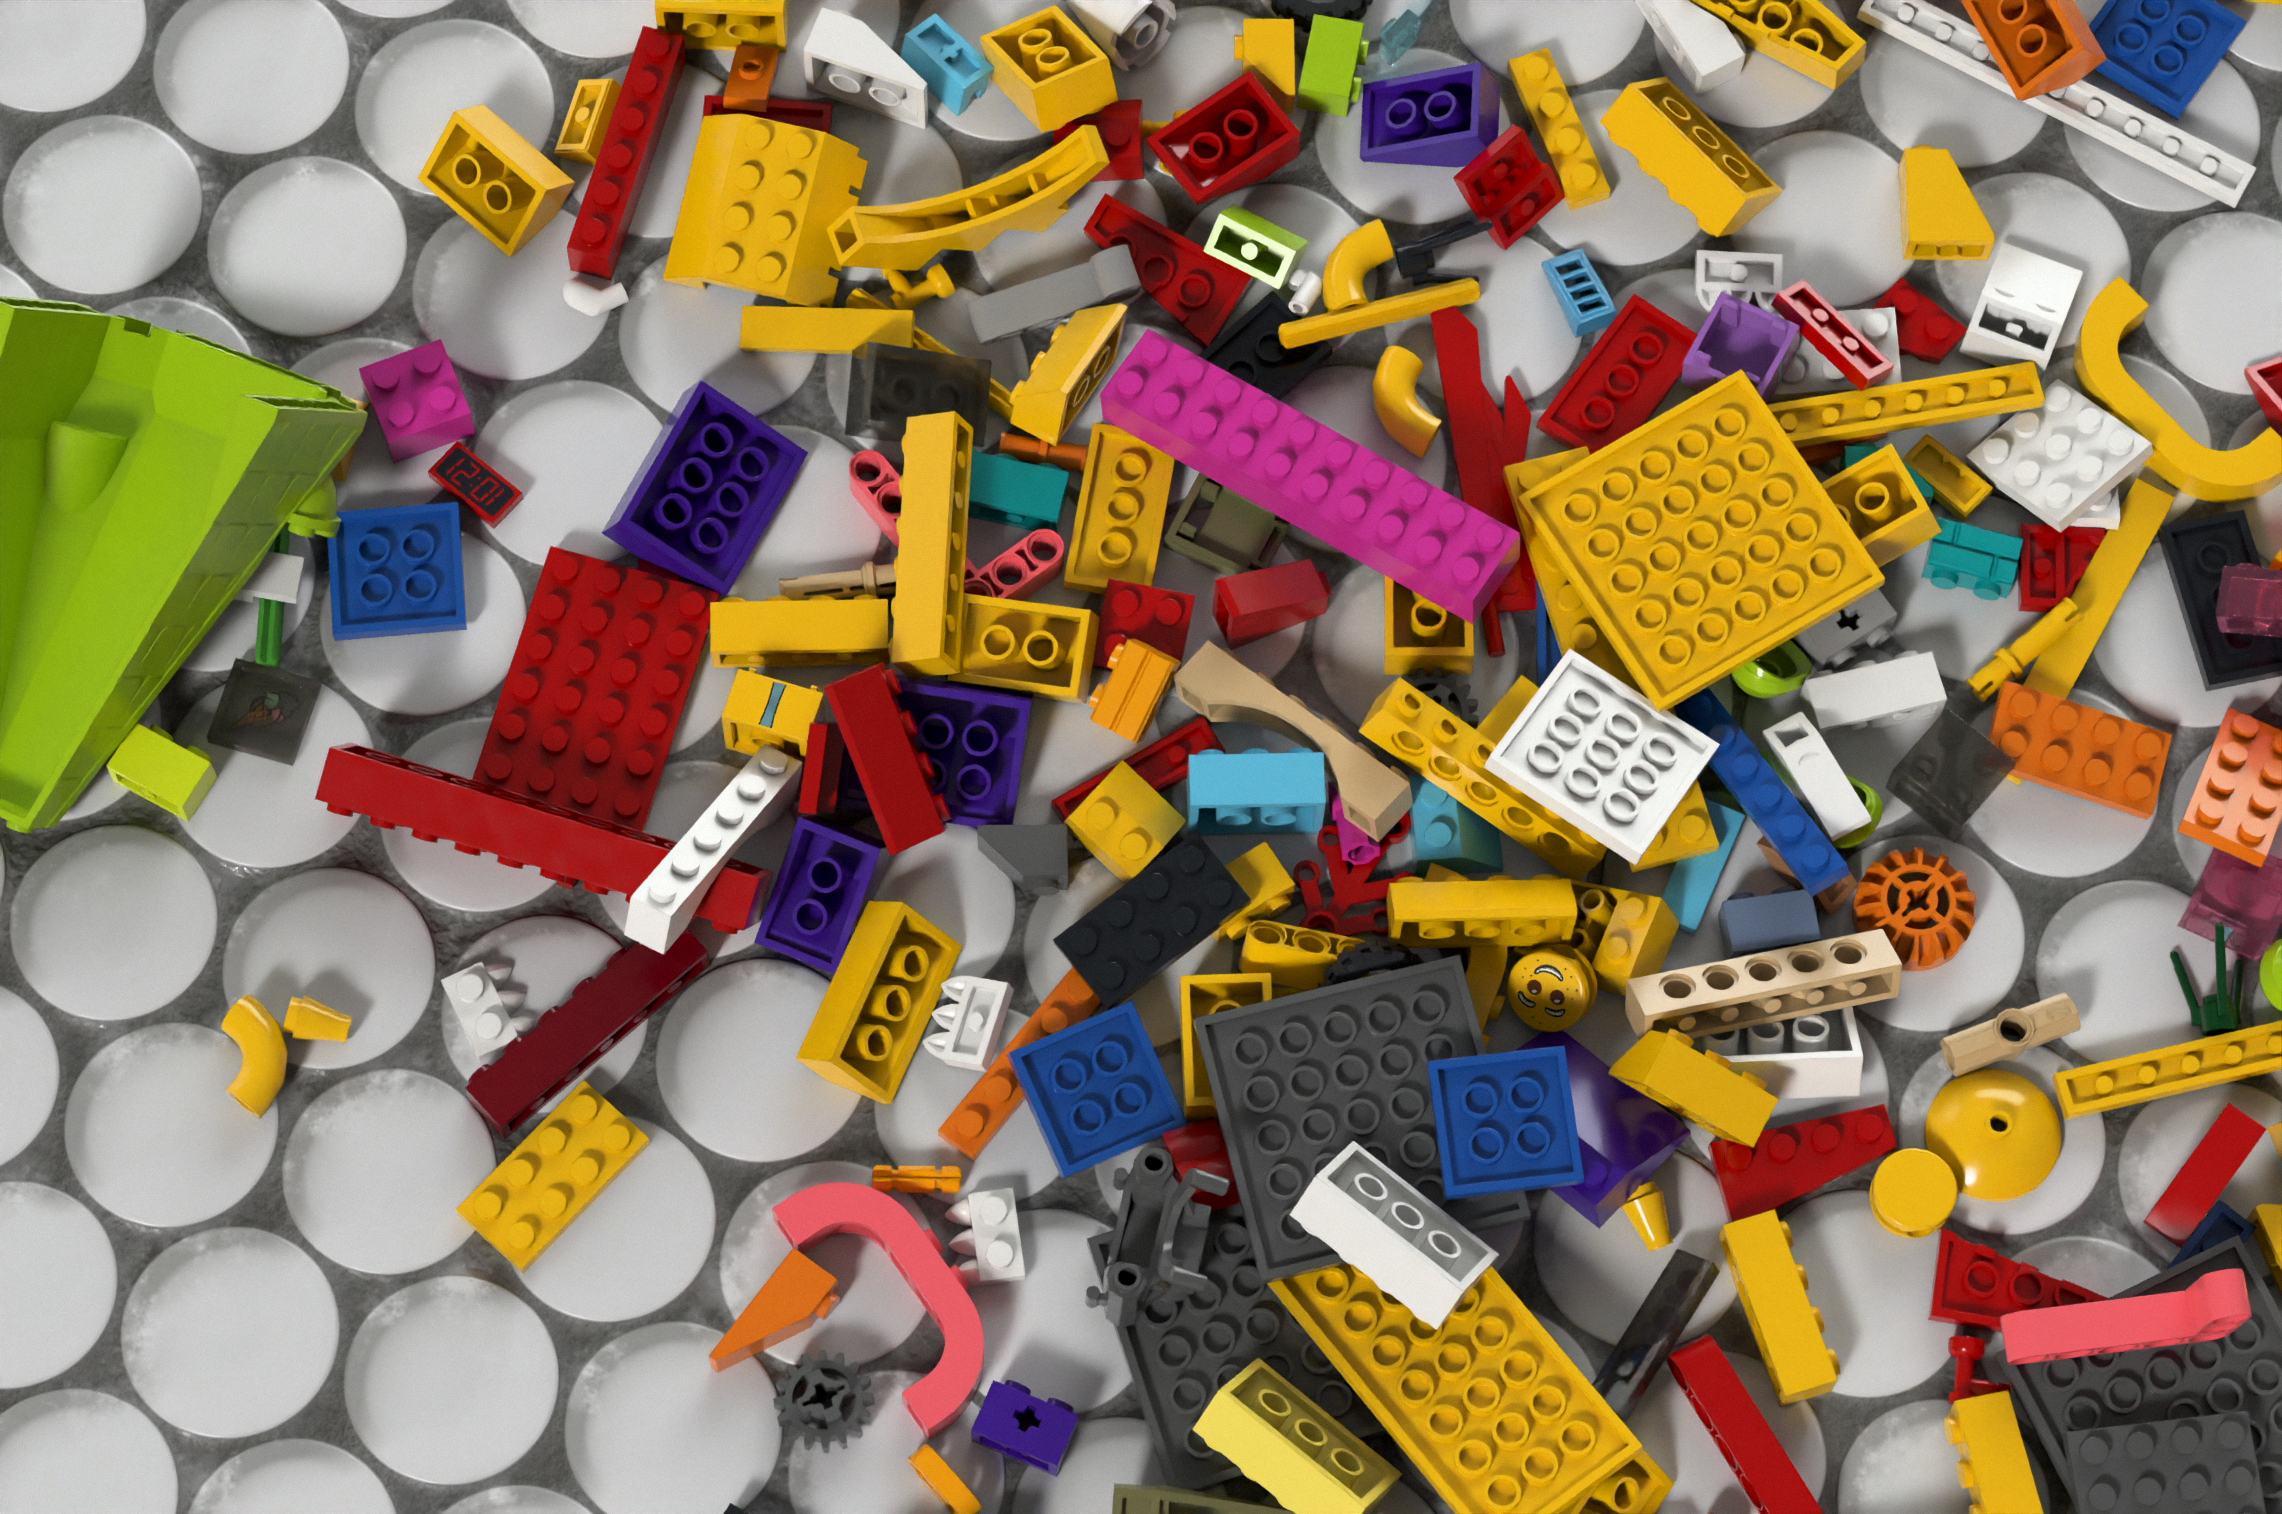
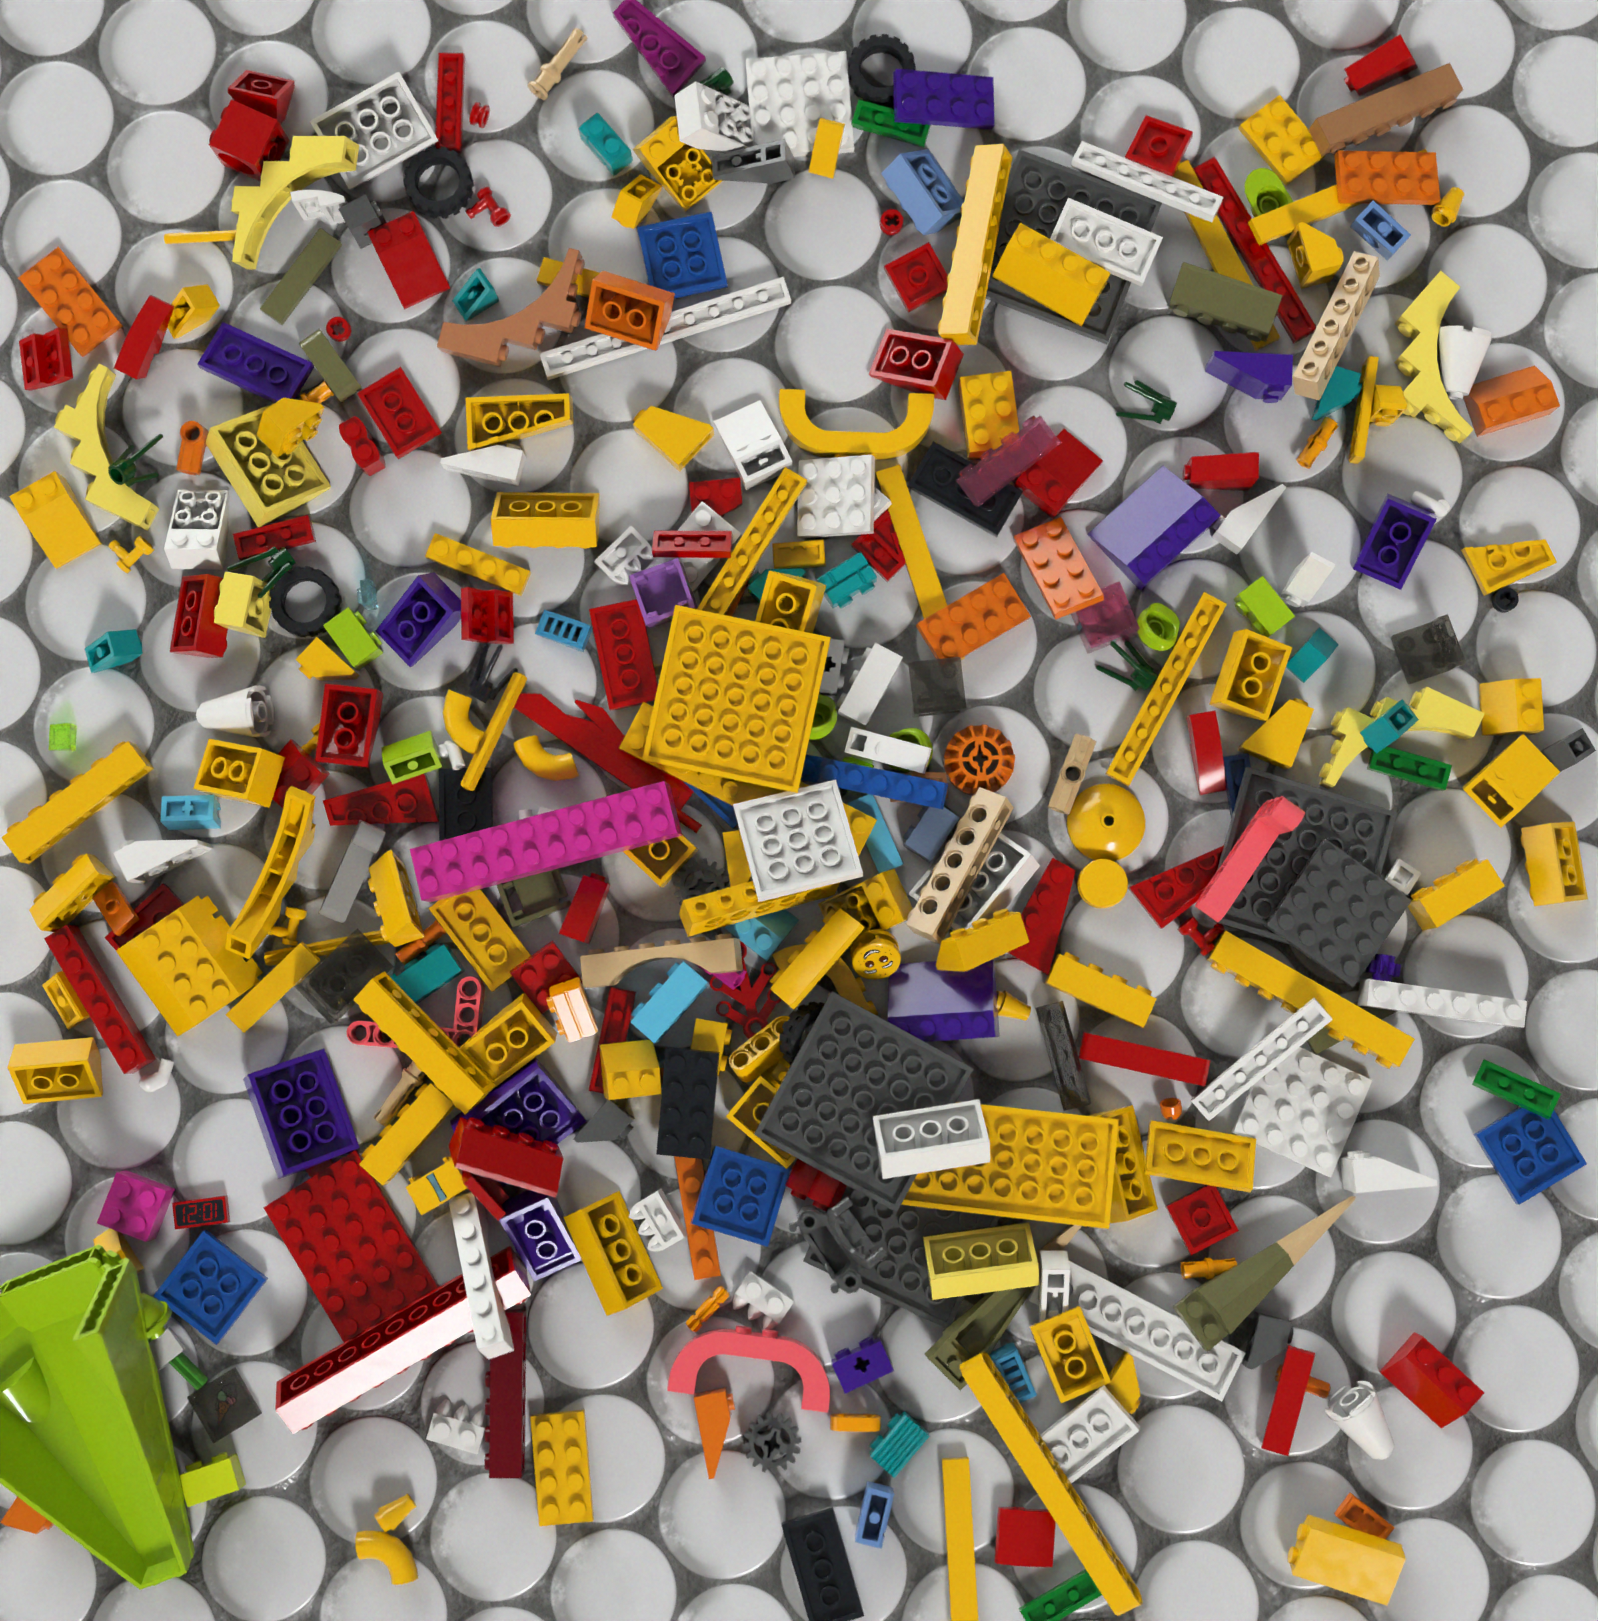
camera: 40 degrees left, 15 degrees up
blue plate [1426,1045,1584,1200] -> none
yellow pin [1965,597,2084,702] -> none

